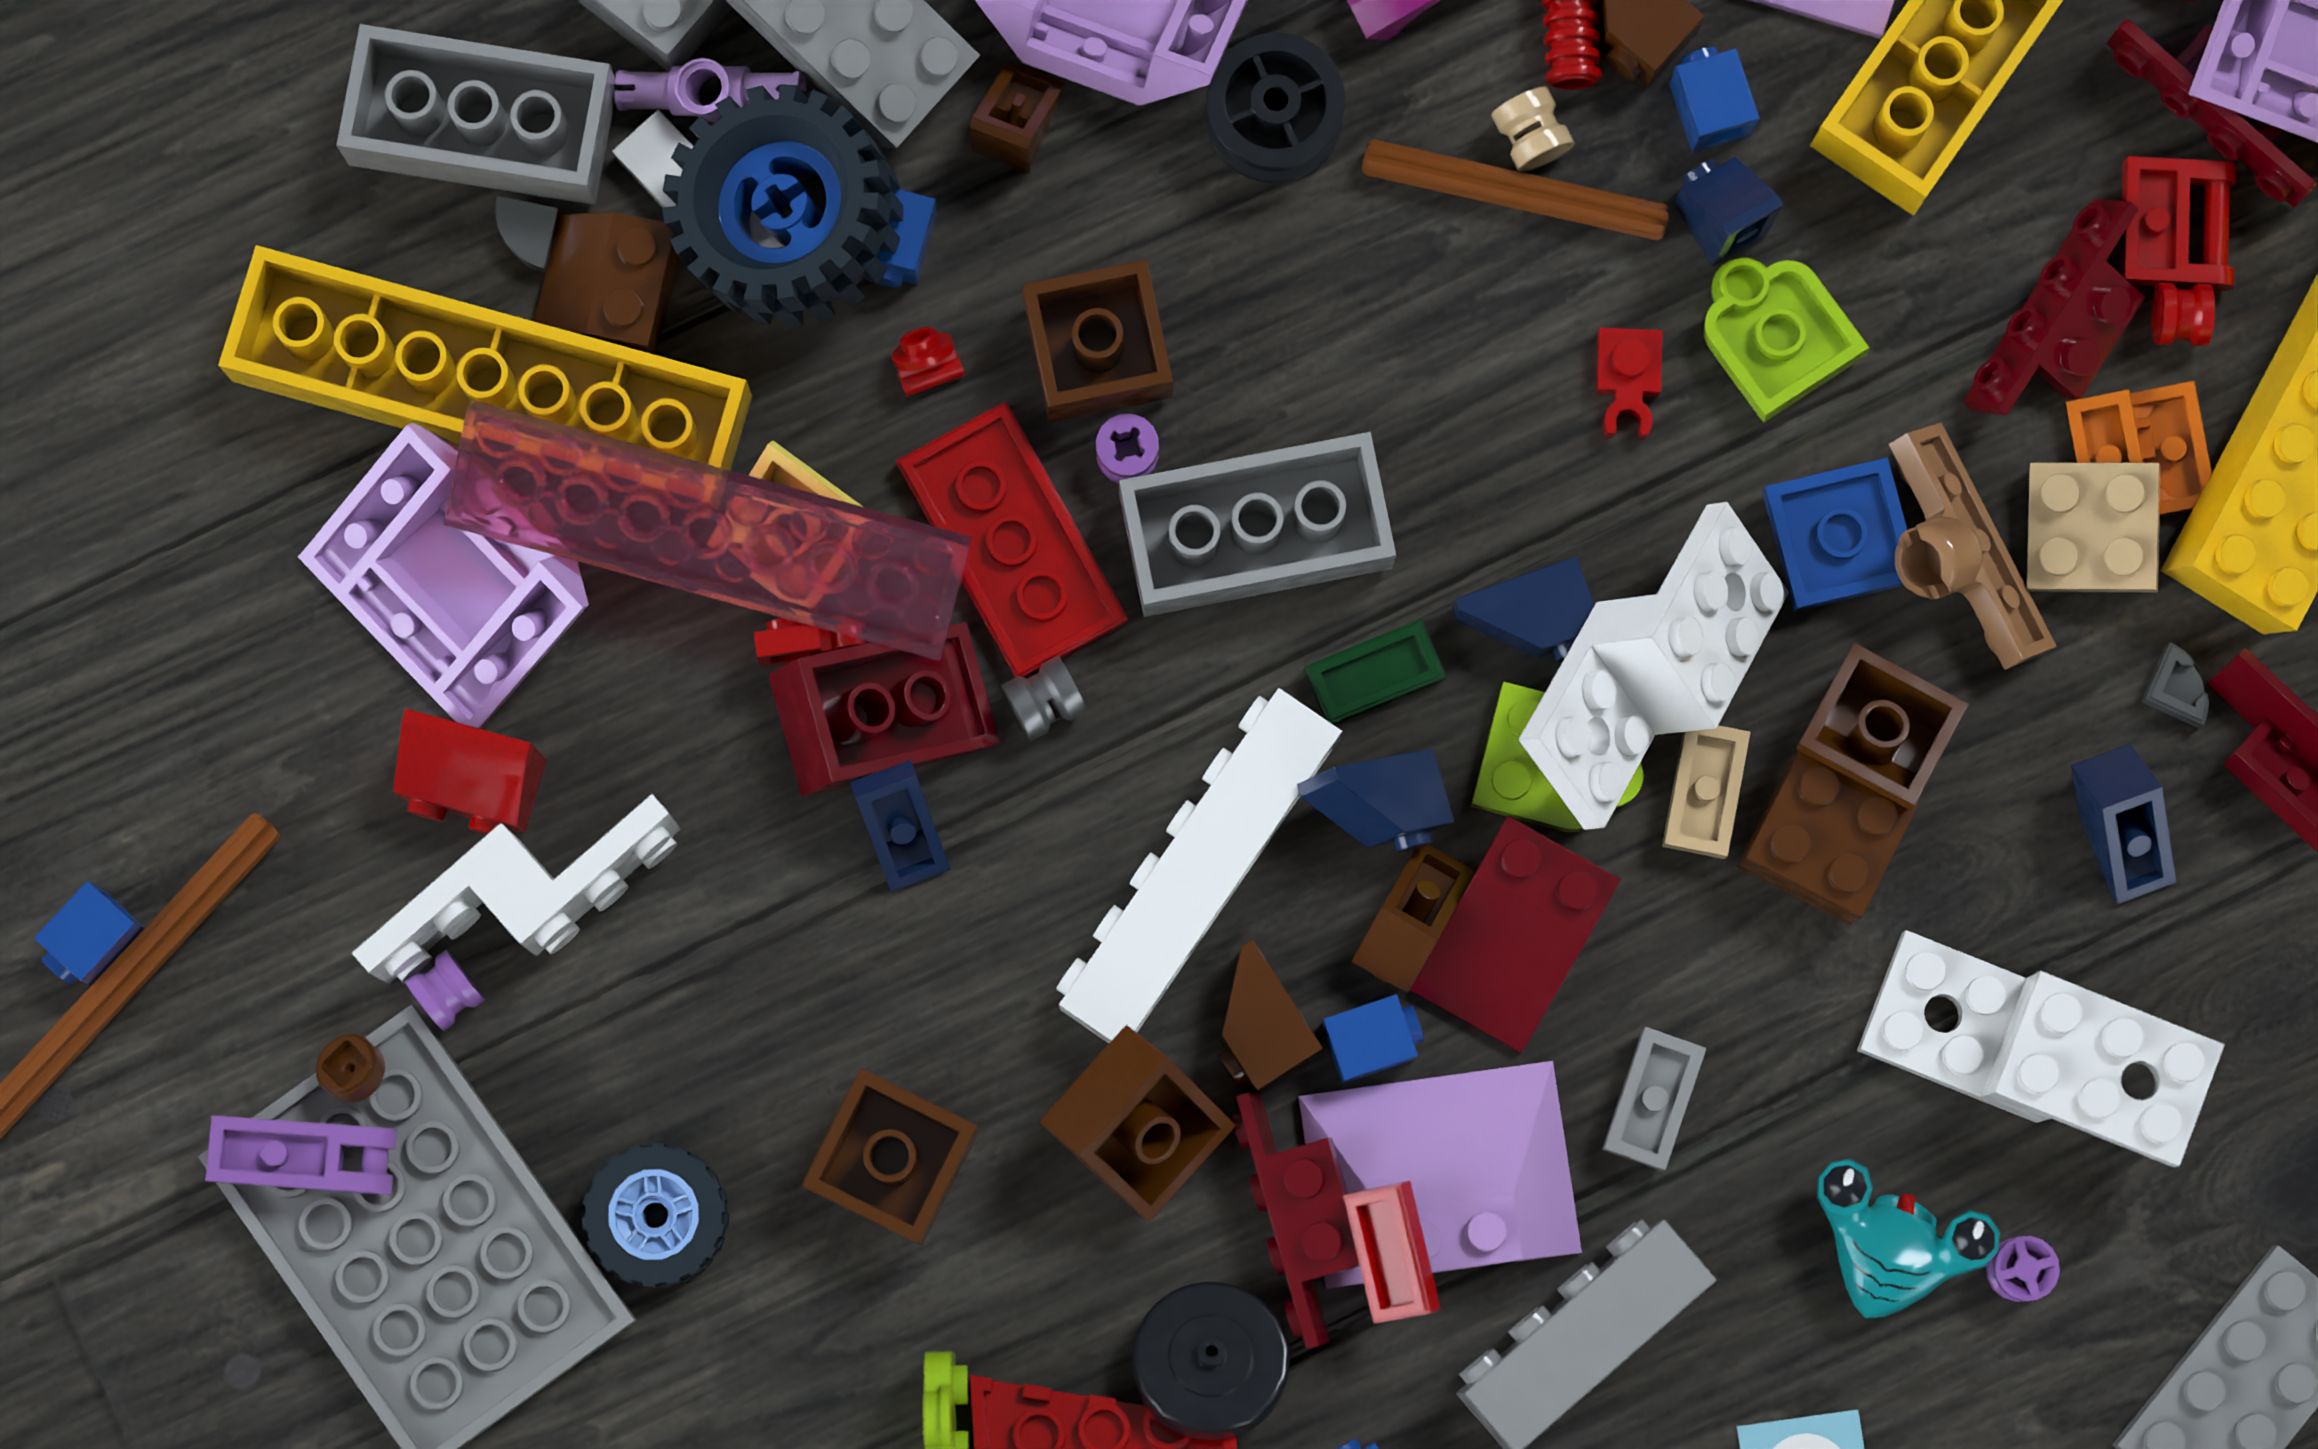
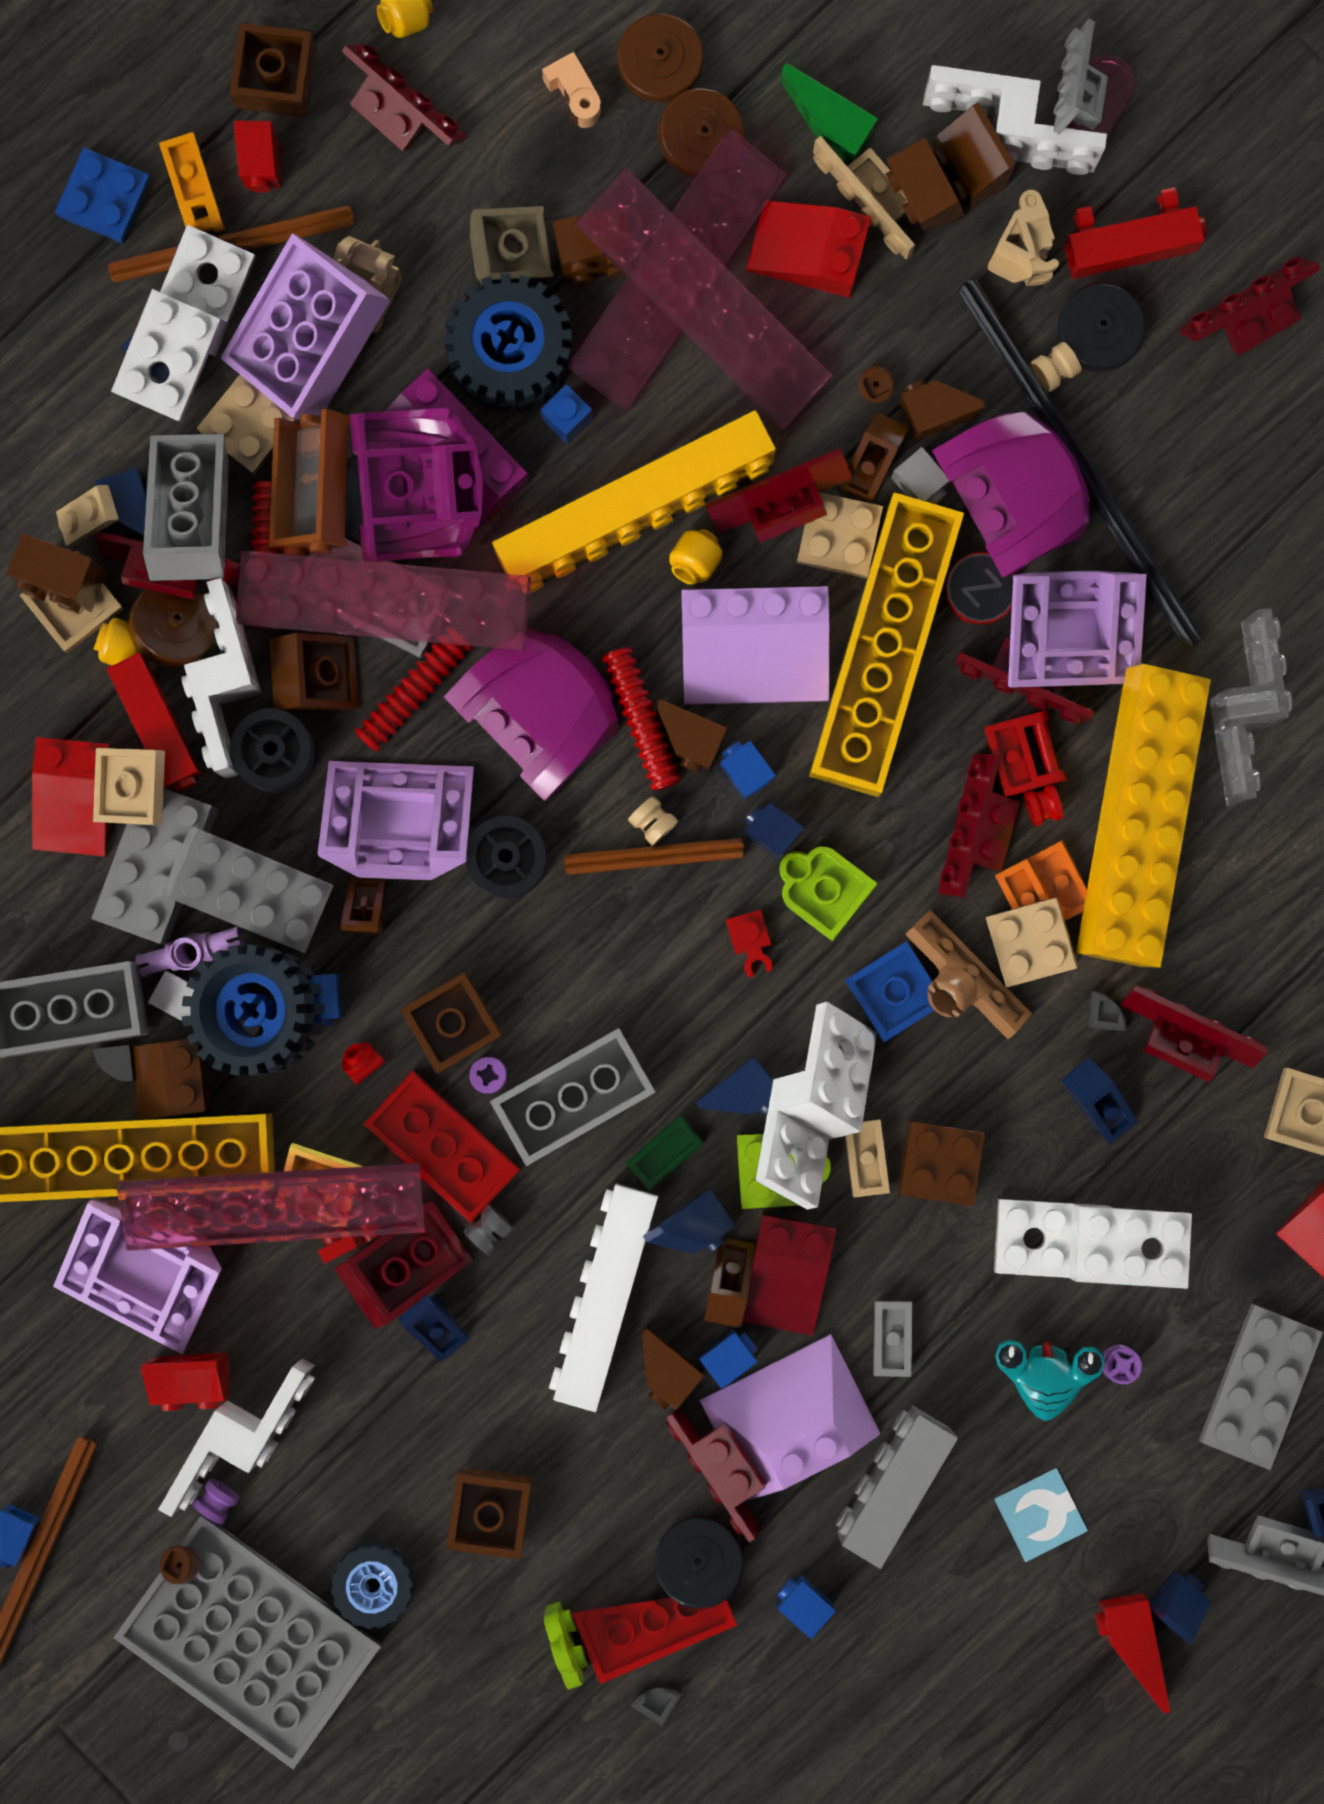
camera: 15 degrees left, 5 degrees up
medium lavender plate [205,1115,397,1195] -> none
reddish brown brick [1039,1024,1236,1222] -> none
tile [1343,1180,1441,1324] -> none
reddish brown slope [1796,643,1969,811] -> none

